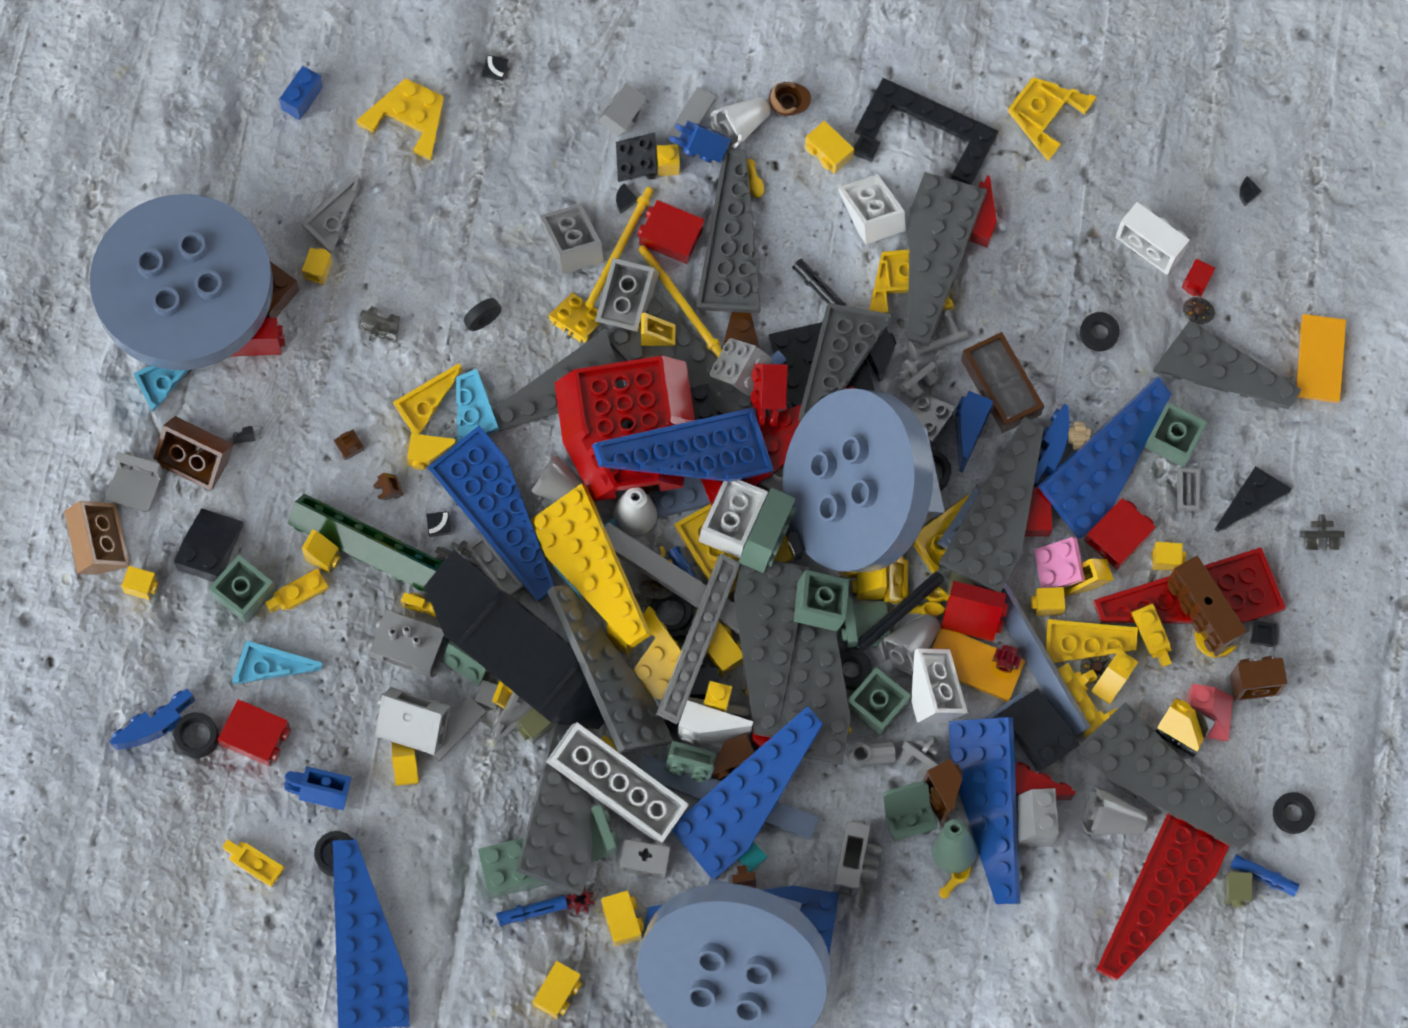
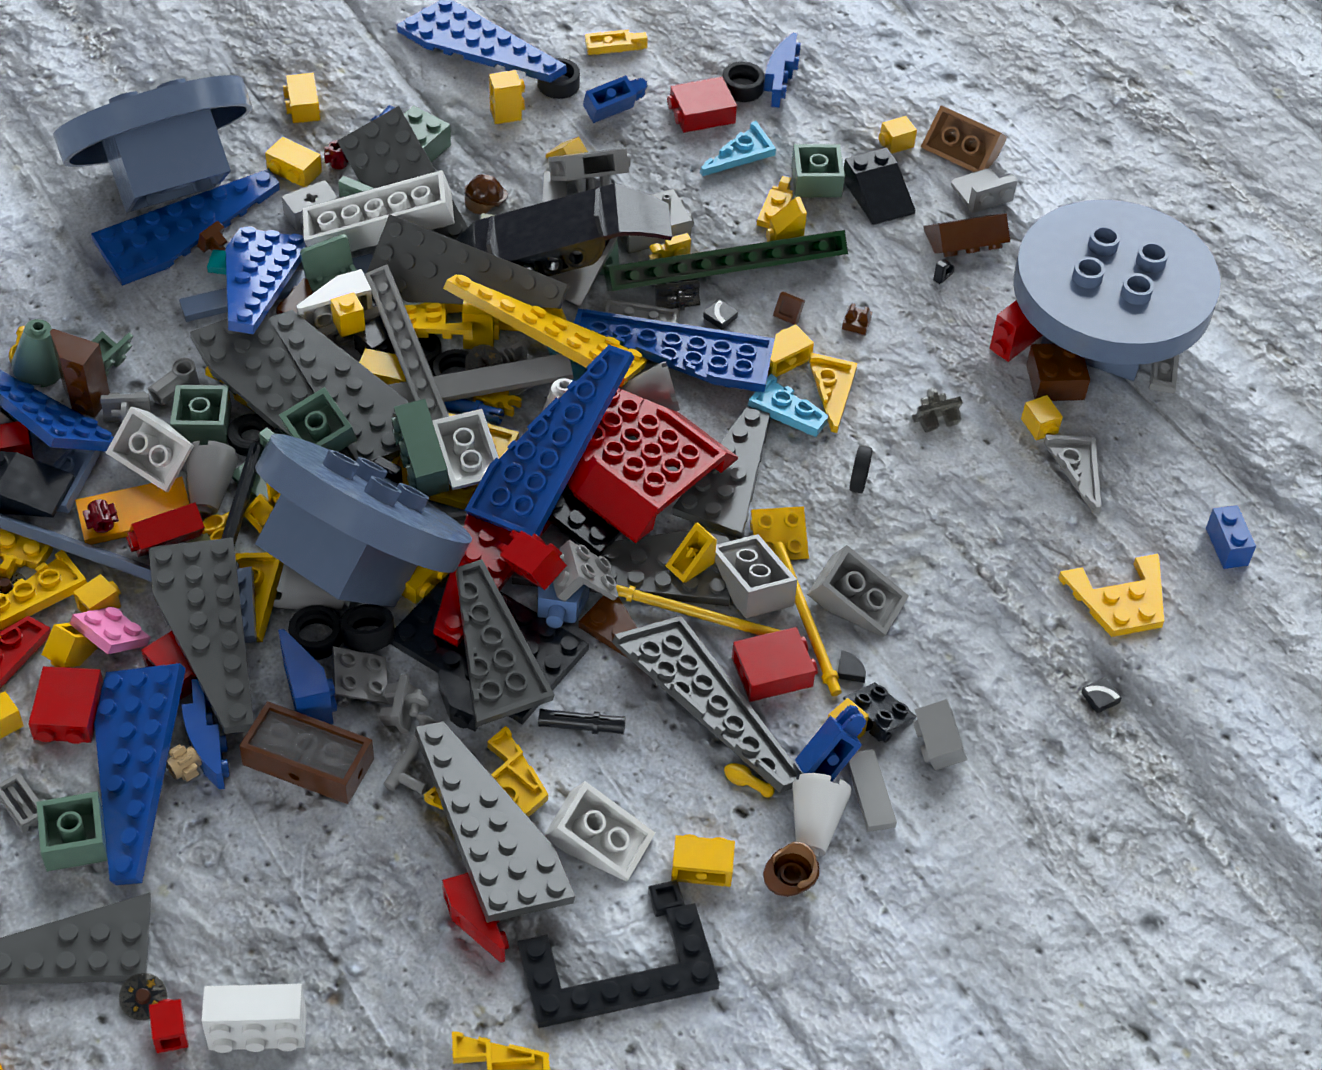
camera: 140 degrees right, 20 degrees down
light grey piece [832,819,882,898] -> none
black tyre [1080,312,1120,352] -> none
none -> reddish brown piece [464,174,508,214]
none -> yellow brick [489,70,525,125]

